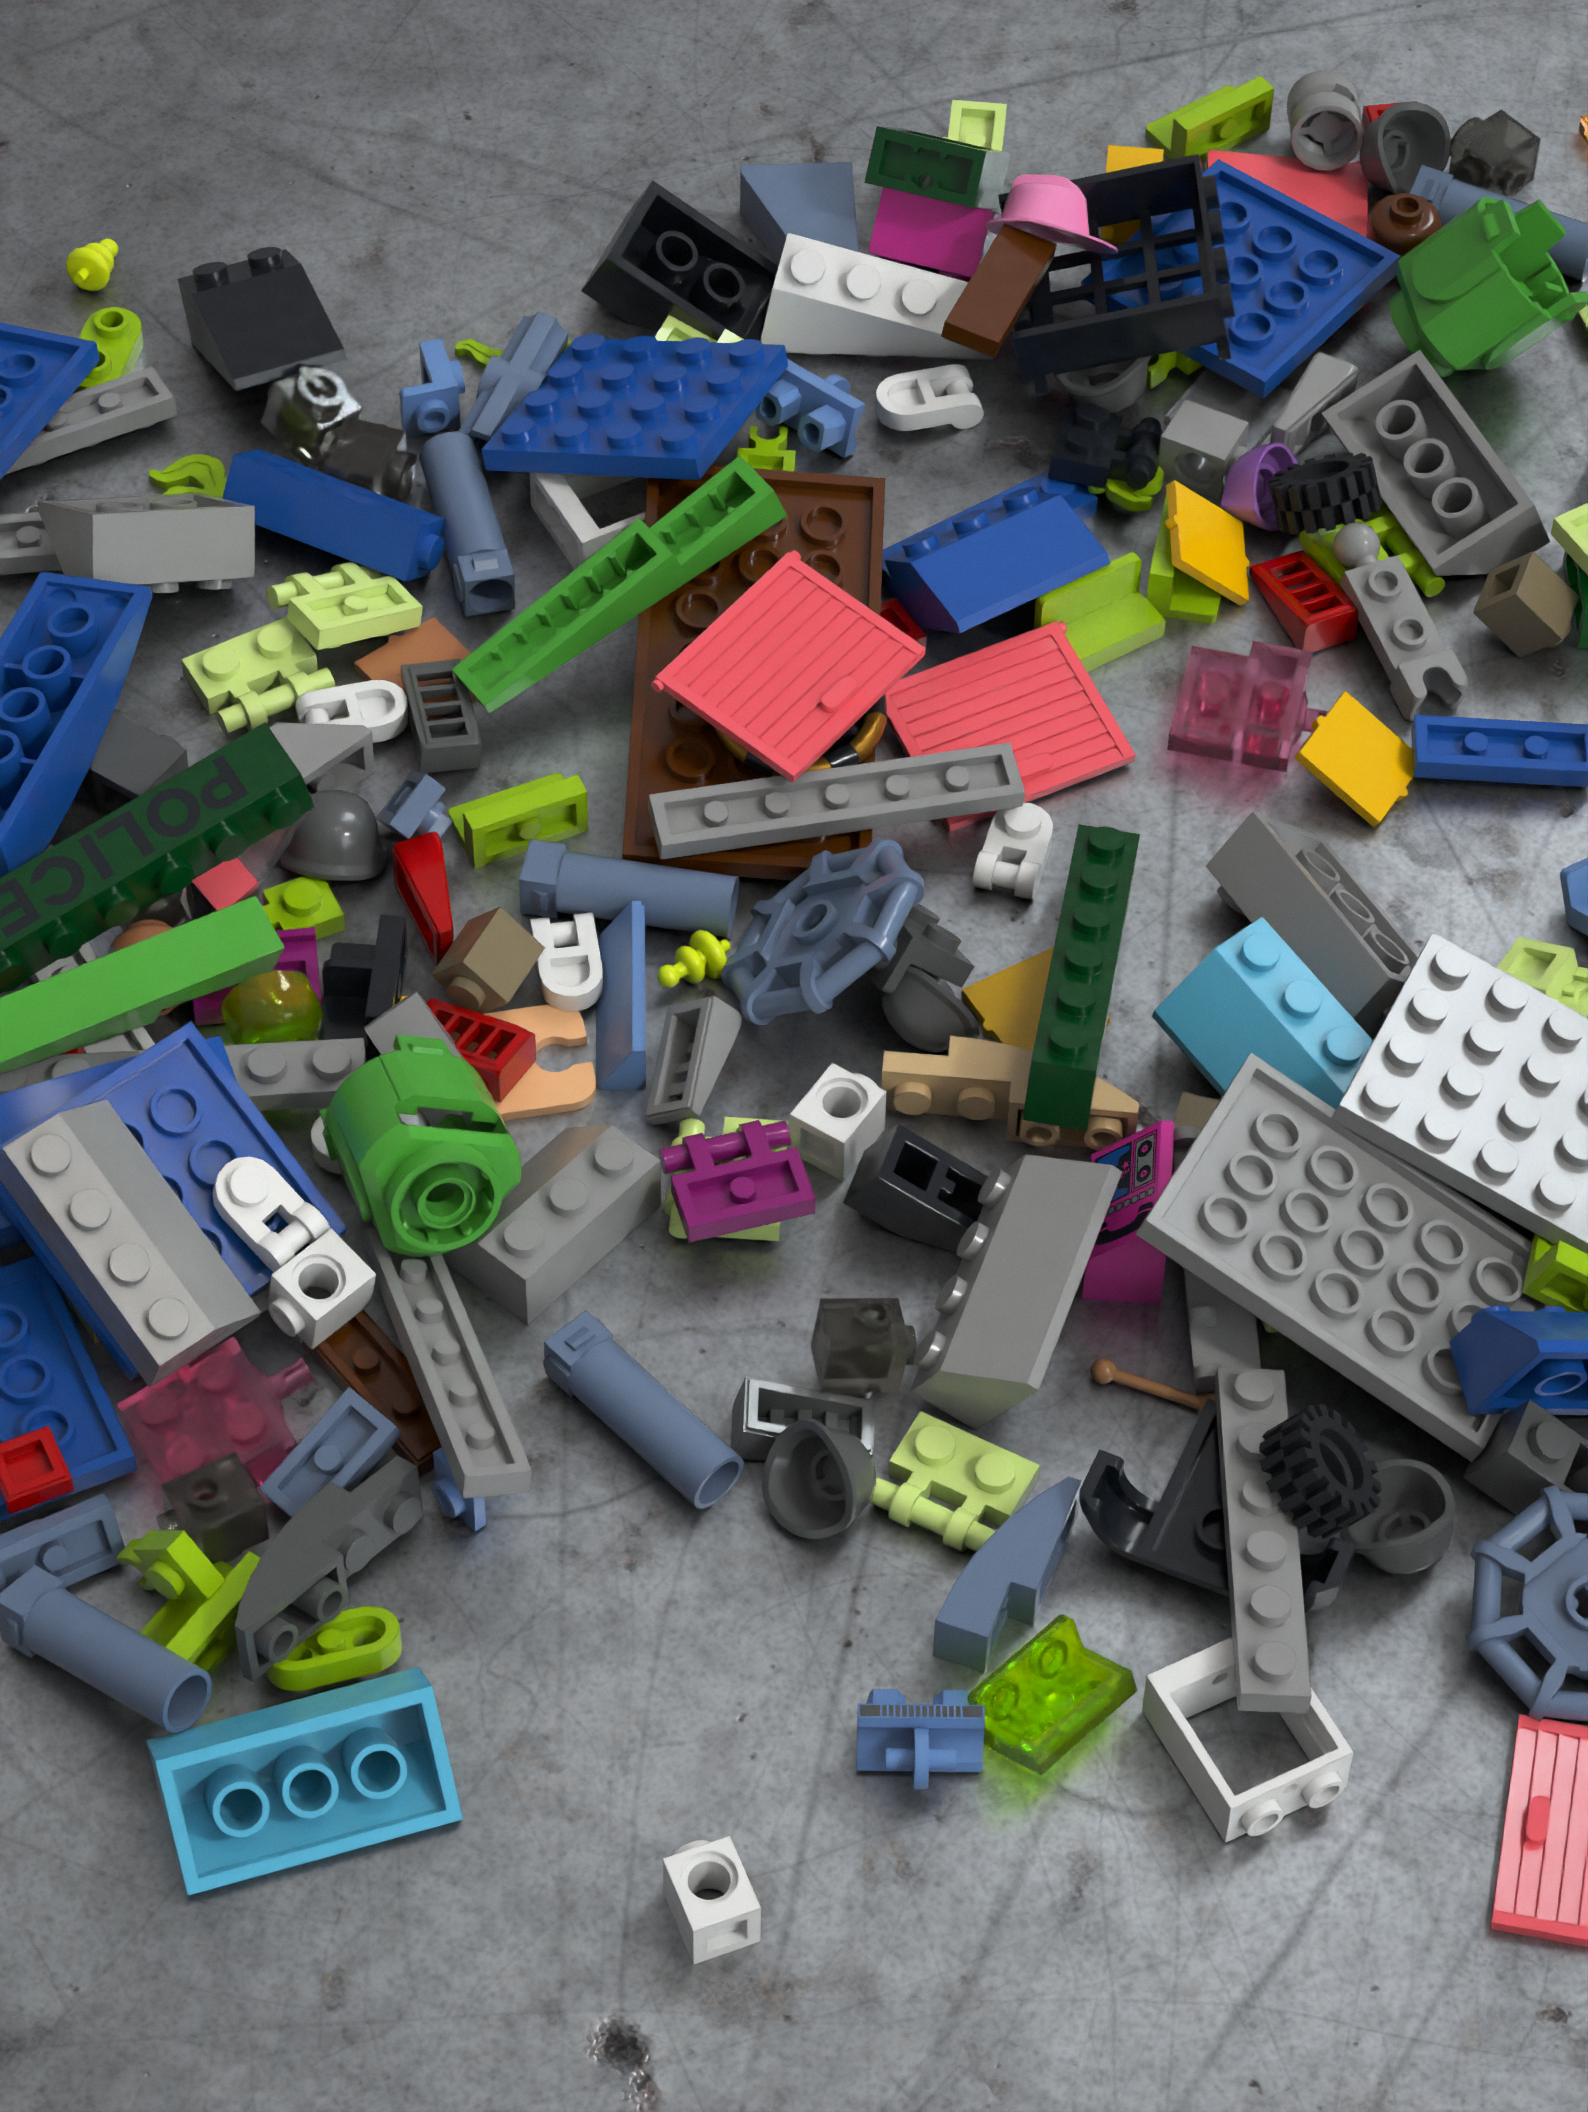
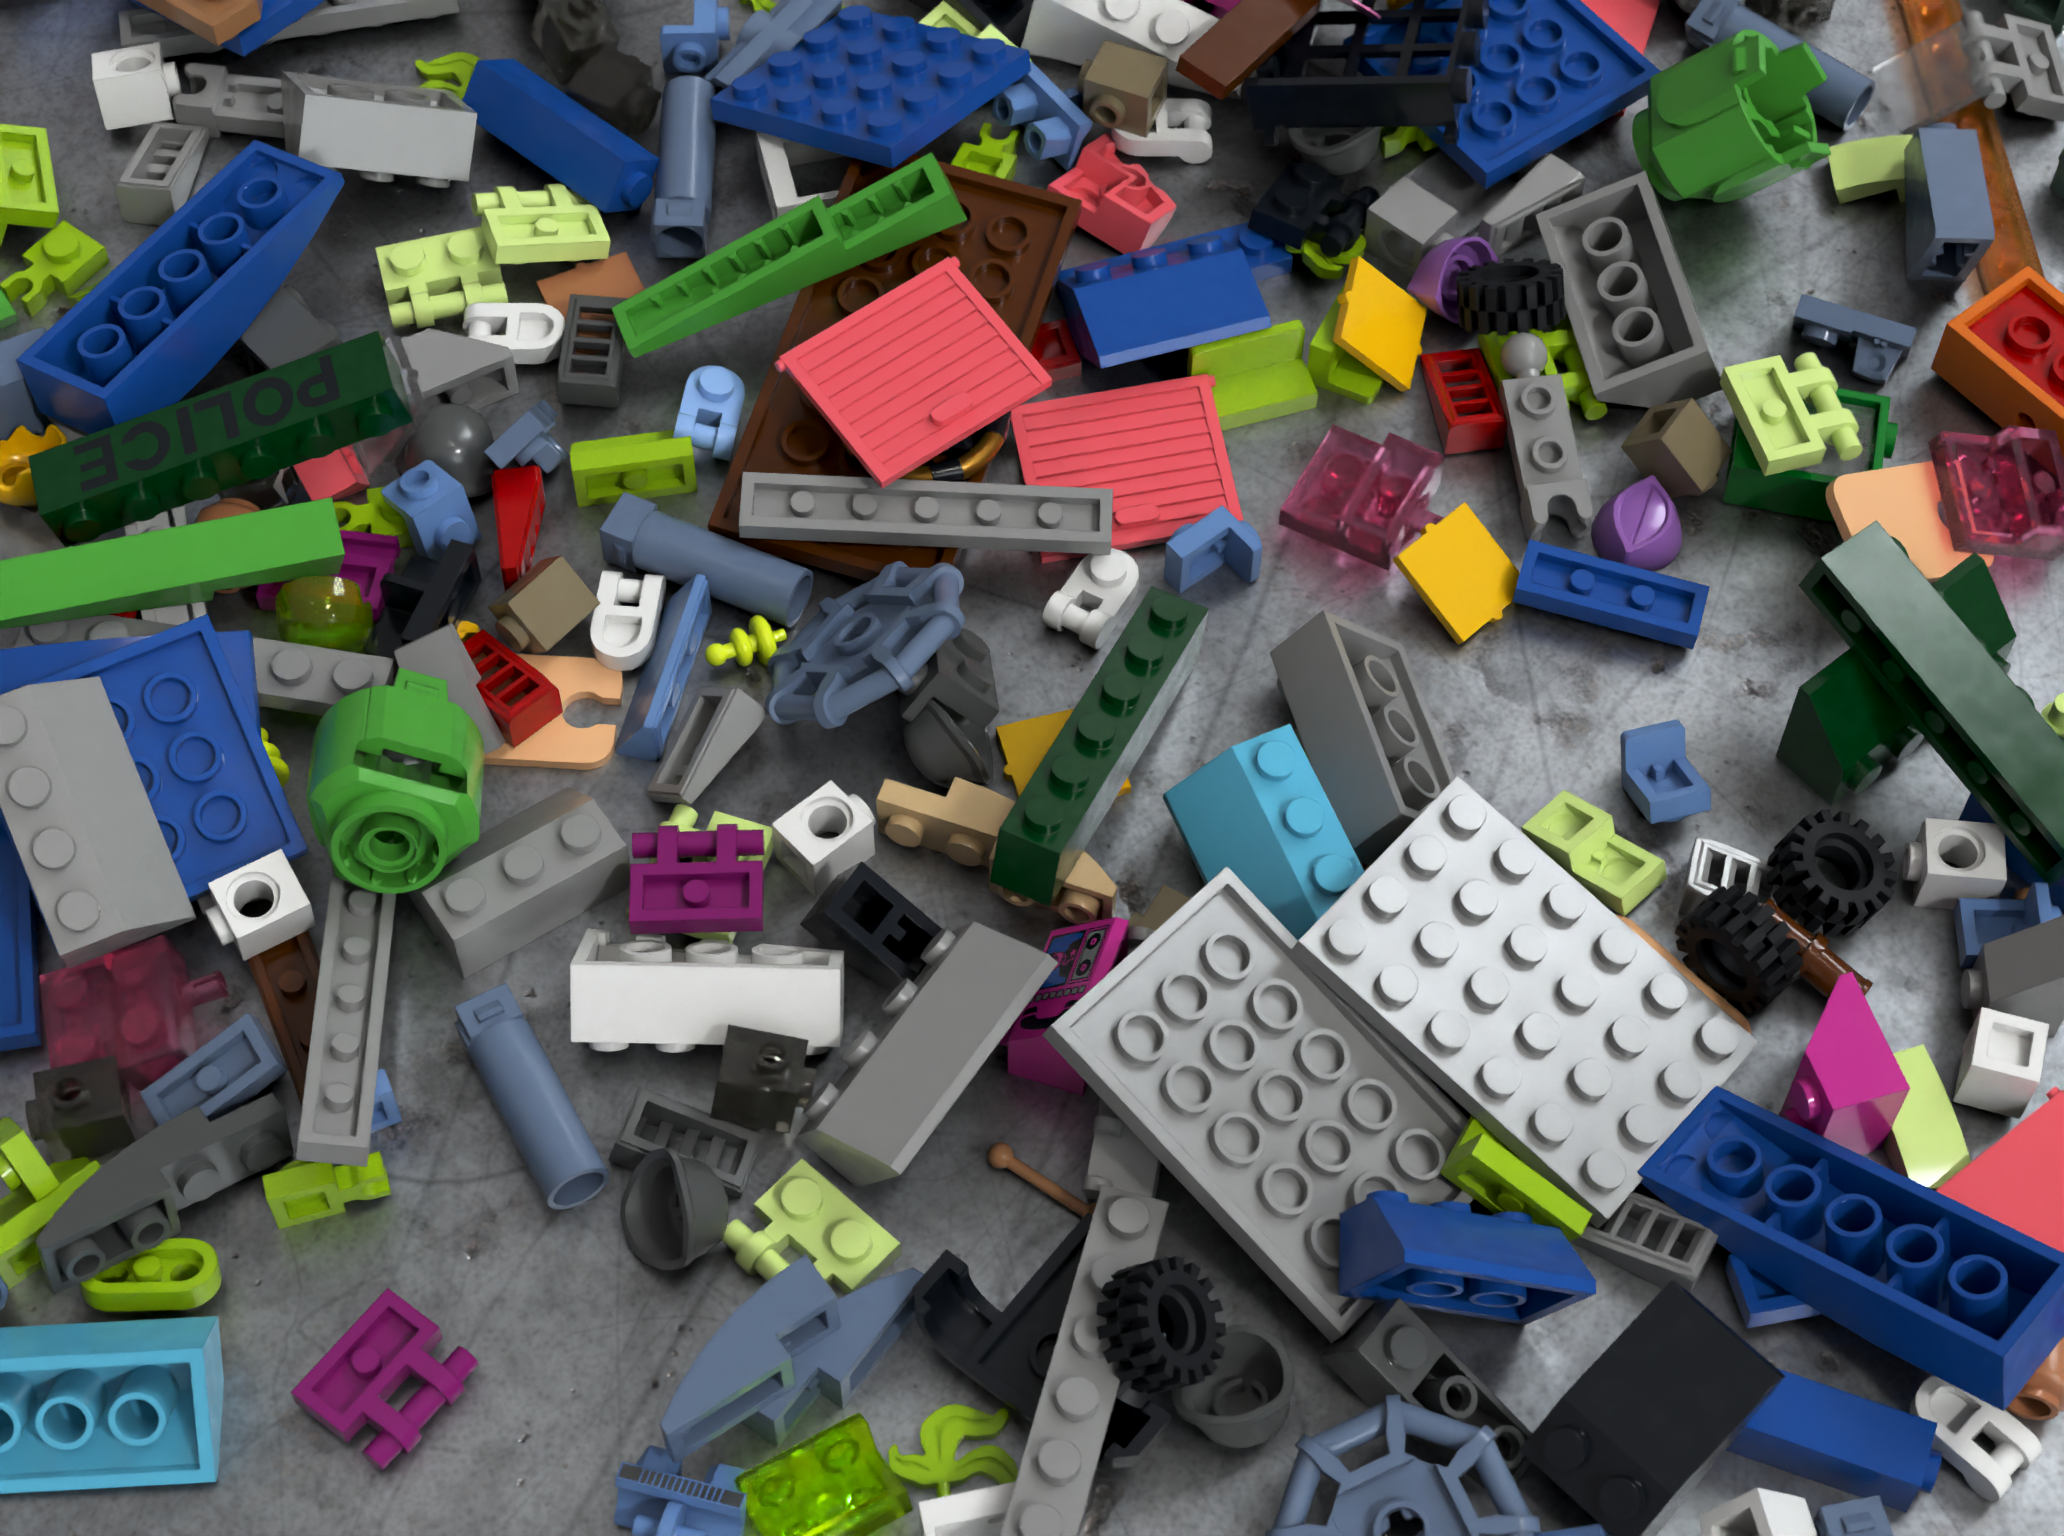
camera: 15 degrees right, 5 degrees up
white plate [212,1157,330,1272] -> none
reddish brown head [1366,193,1441,278] -> none
none -> lime plate [262,1151,392,1229]
none -> magenta plate [291,1288,479,1471]
none -> medium blue bracket [381,460,482,562]
none -> white wedge [570,928,844,1055]
none -> sand blue slope [660,1254,841,1464]
none -> light blue plate [673,365,745,461]
none -> lime piece [888,1404,1019,1498]
none -> coral slope [1047,132,1177,254]
none -> dark tan brick [1077,40,1168,138]
none -> medium blue bracket [1164,505,1262,594]
none -> medium lavender hat [1591,475,1682,571]

